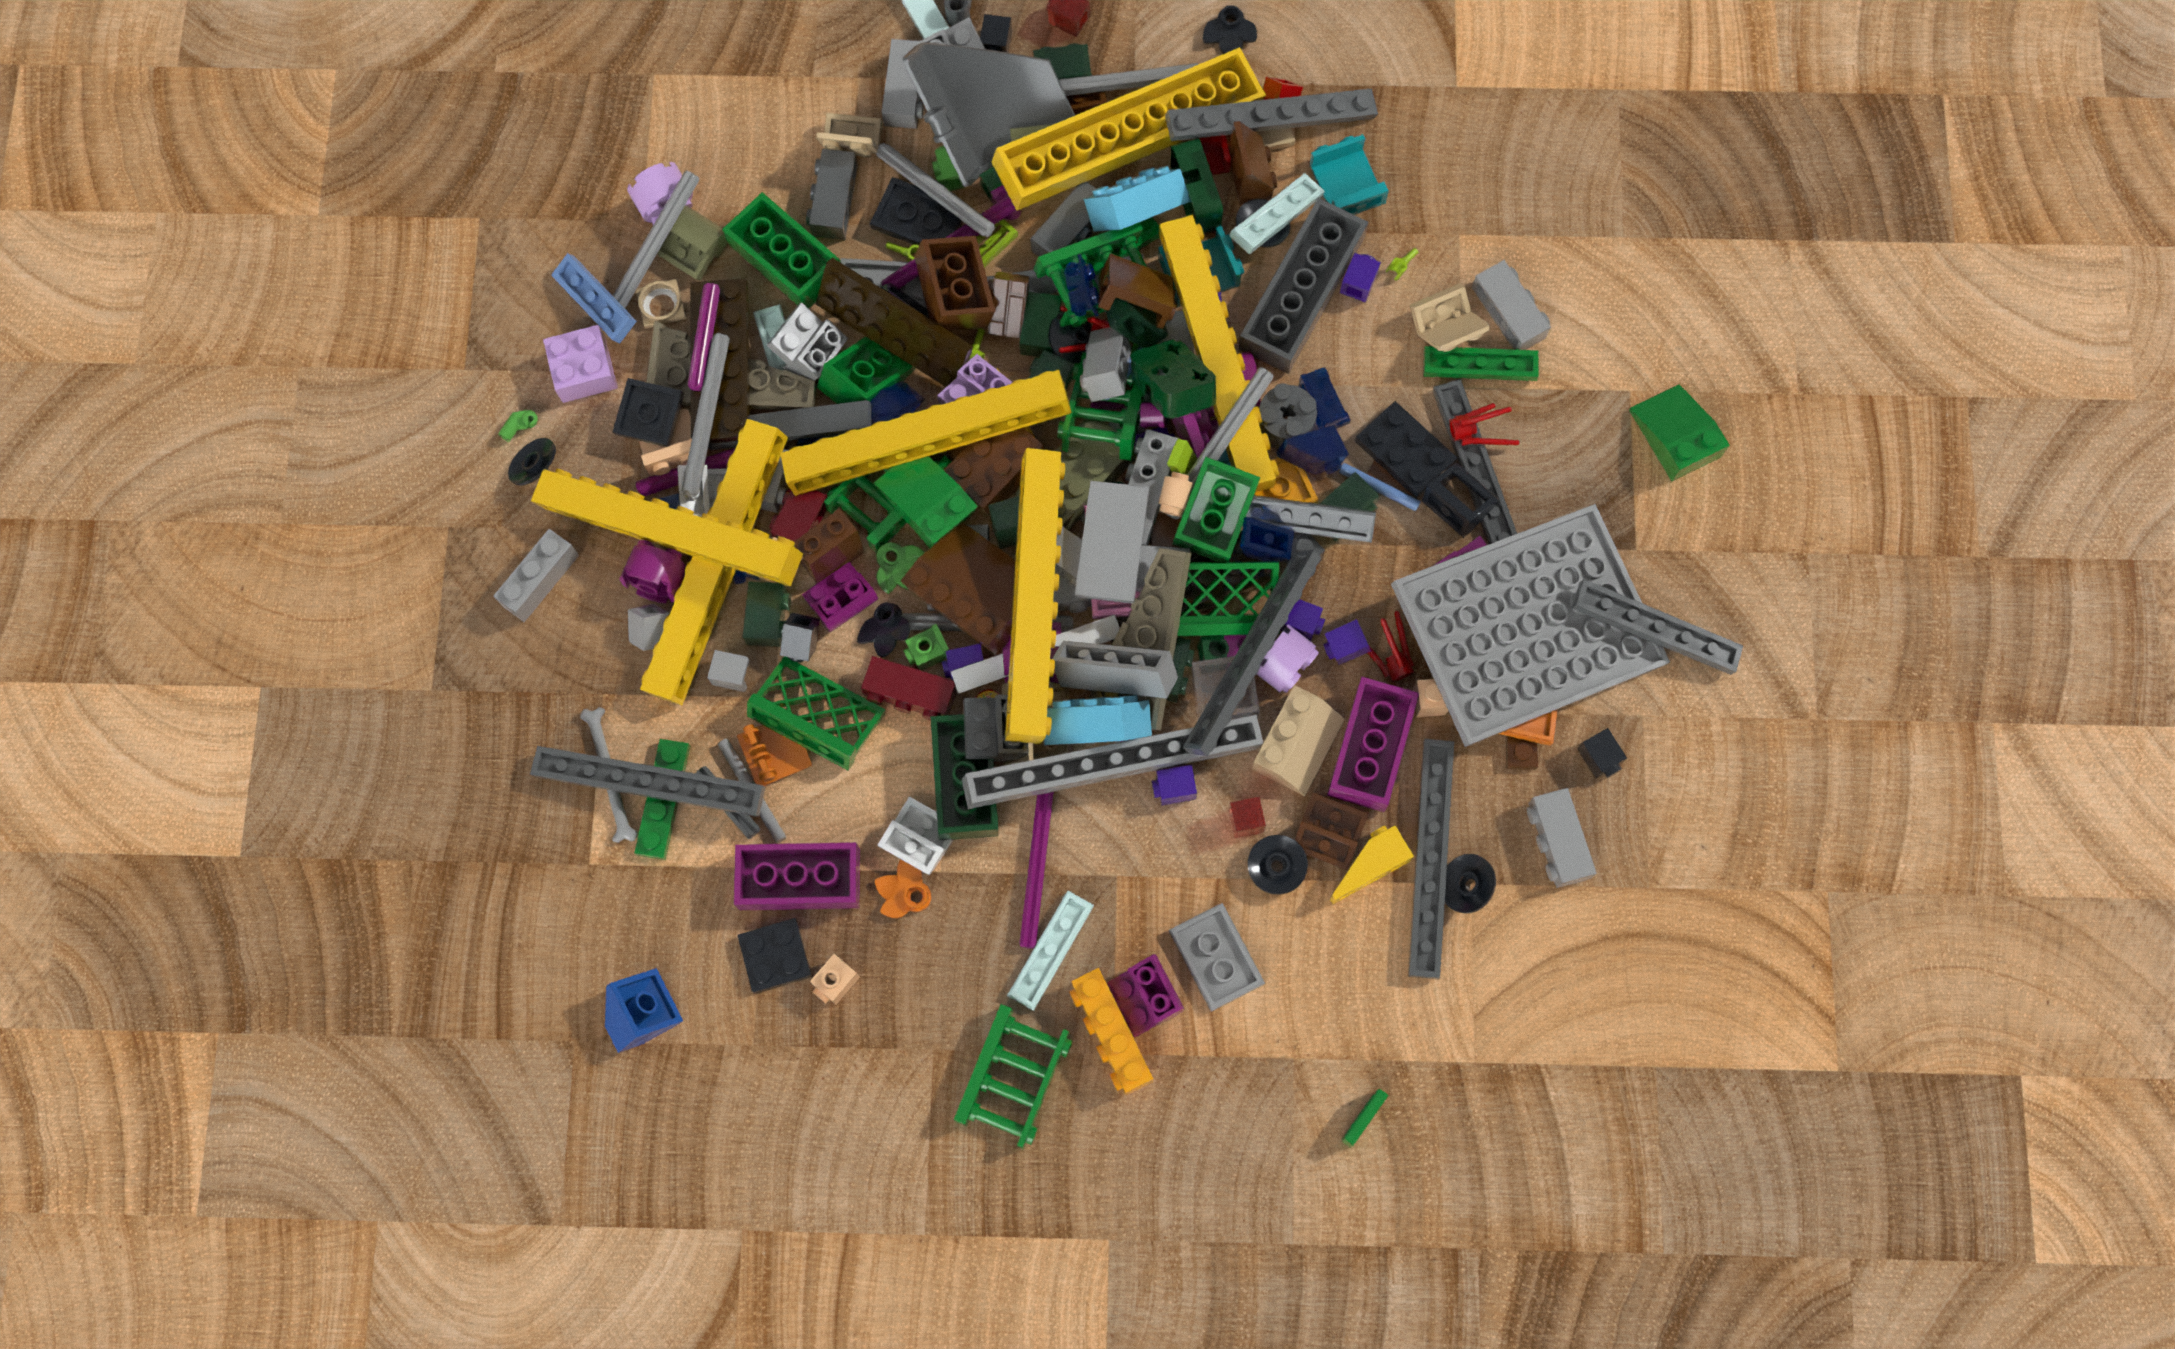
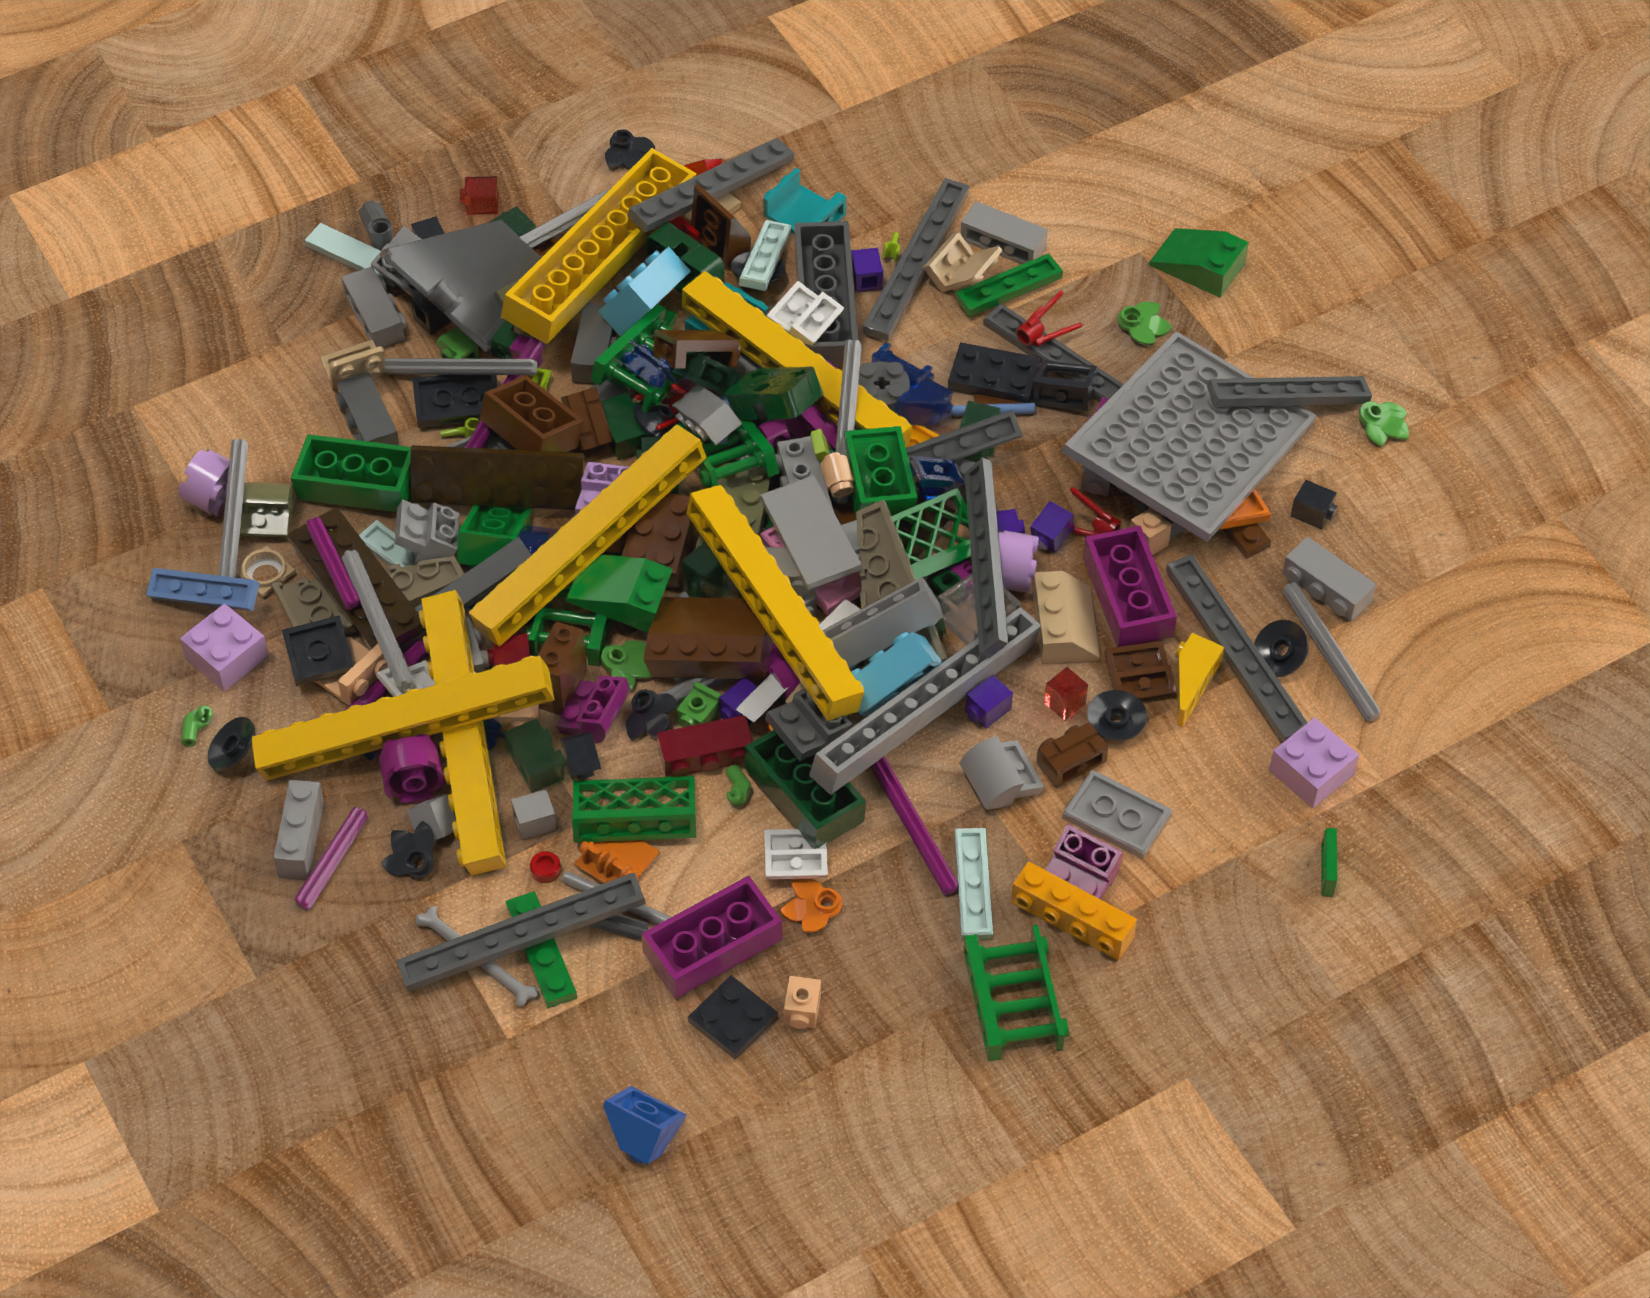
camera: 35 degrees left, 20 degrees down
none -> magenta axle [295,807,368,910]
none -> black plate [381,821,436,879]
none -> red tile [530,851,561,883]
none -> bright green arm [725,764,752,806]
none -> white slope [766,281,844,346]
none -> dark grey plate [863,178,970,341]
none -> light grey brick [959,736,1044,810]
none -> reddish brown brick [1036,722,1108,788]
none -> bright green plate [1118,301,1172,345]
none -> lavender brick [1269,717,1359,808]
none -> light grey axle [1283,582,1381,722]
none -> bright green plate [1359,401,1409,447]

